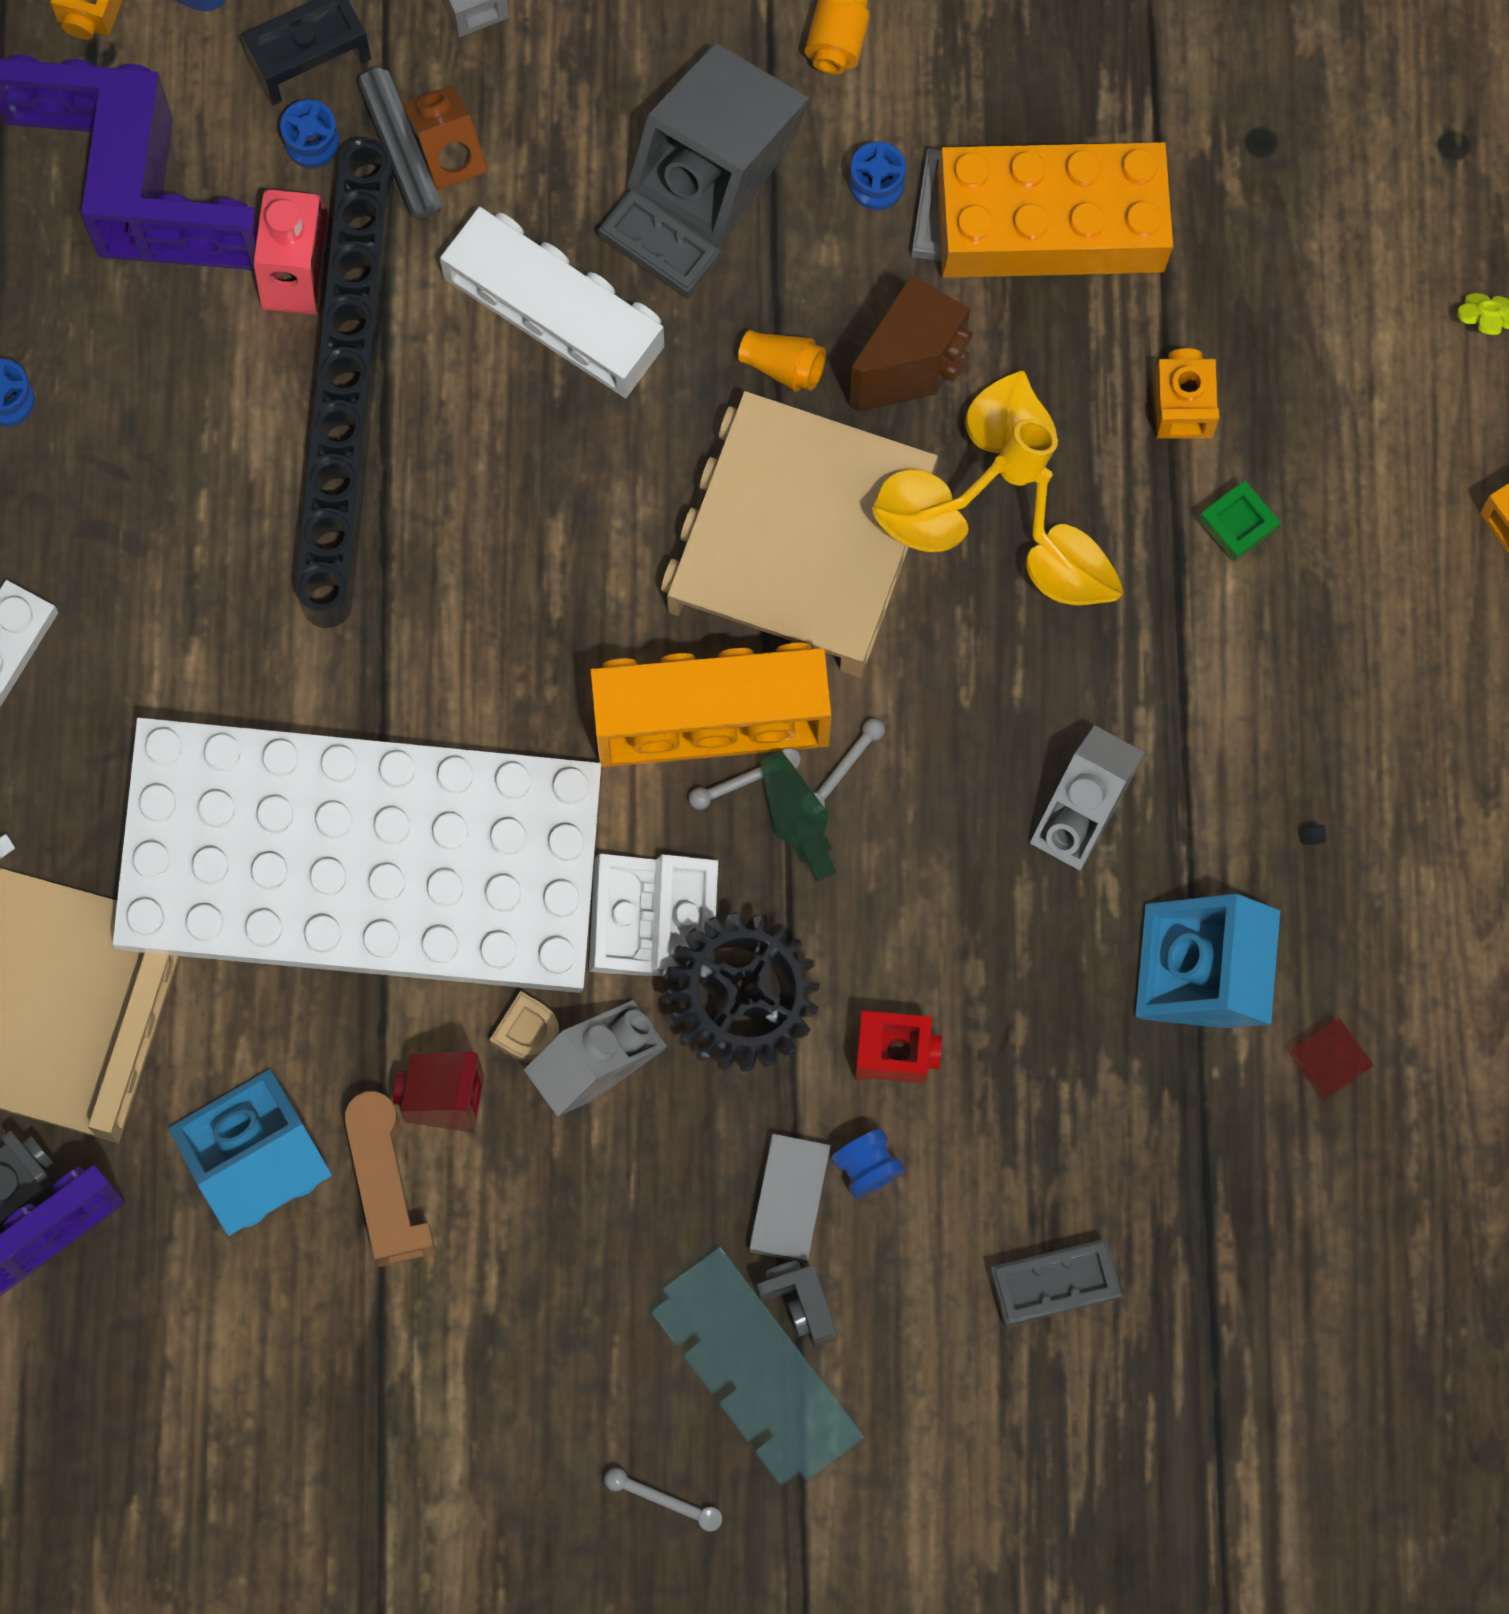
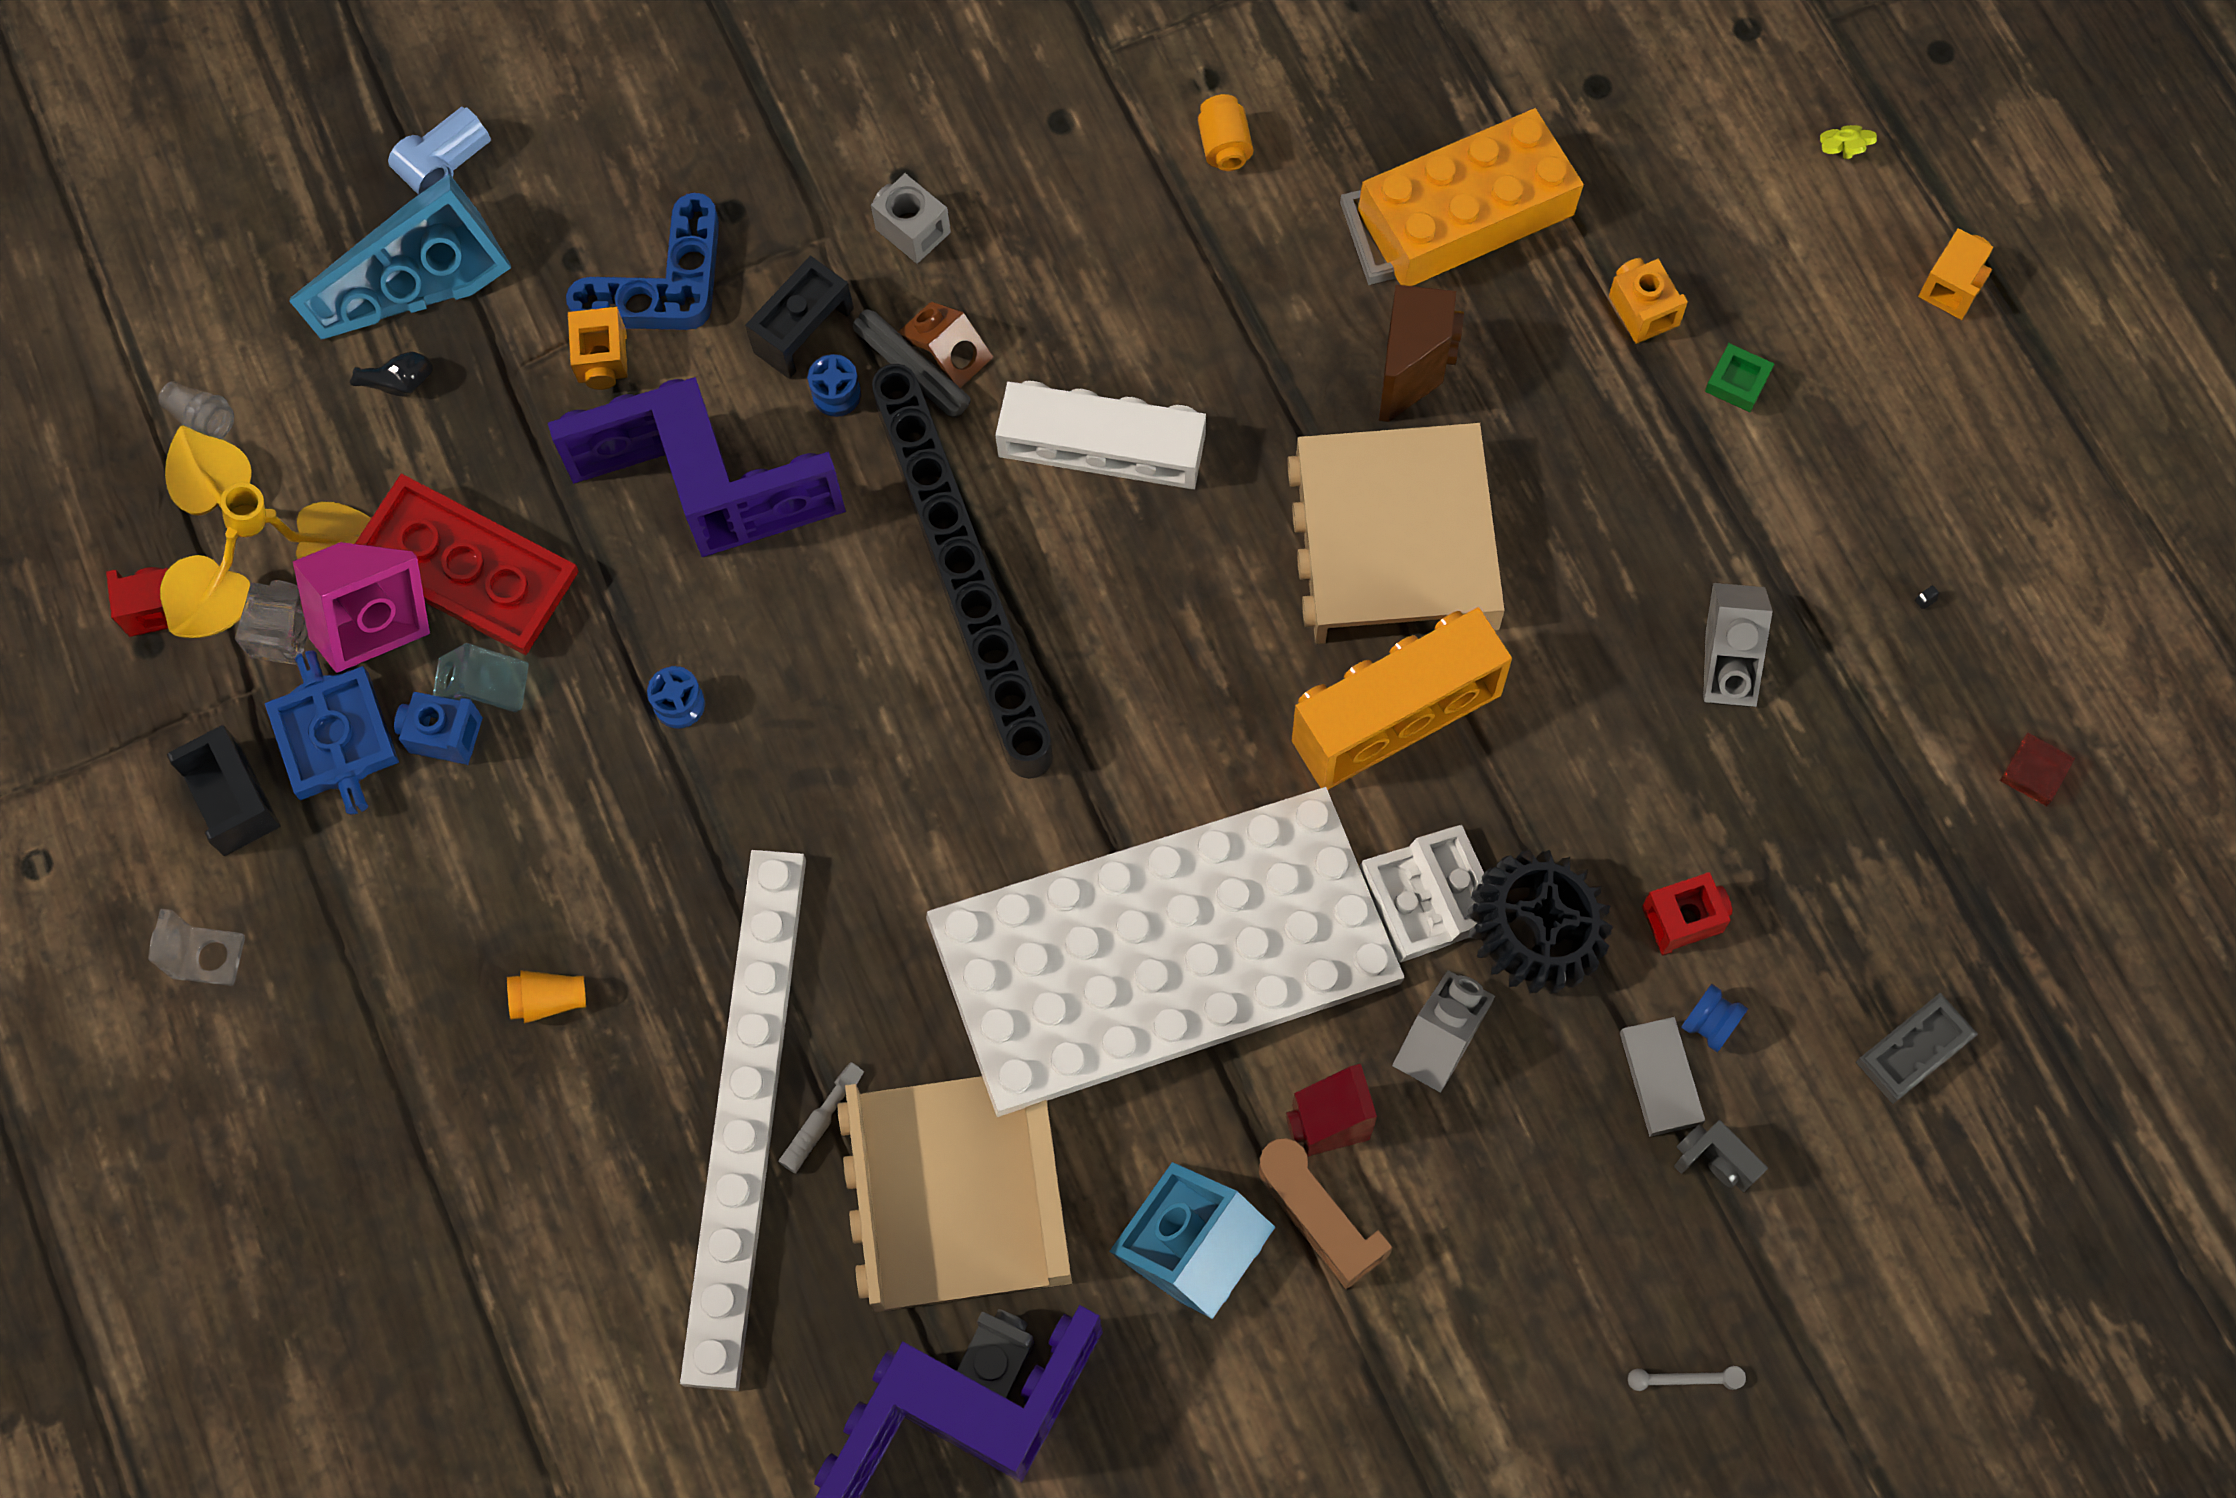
camera: 20 degrees left, 5 degrees down
coral torso [254,190,331,315] -> none
tan tile [490,991,559,1063] -> none
dark grey plate [598,188,721,299] -> none
dark grey slope [626,43,809,247] -> none
clear light blue windscreen [651,1247,864,1486] -> none
light grey hinge [689,748,801,810] -> none
light orange cone [738,330,826,392] -> none
clear green piece [760,751,837,882] -> none
light grey hinge [802,719,885,817] -> none
blue wheel [850,141,906,210] -> none
yellow plant [871,371,1124,605] -> none
dark azure slope [1136,894,1280,1028] -> none

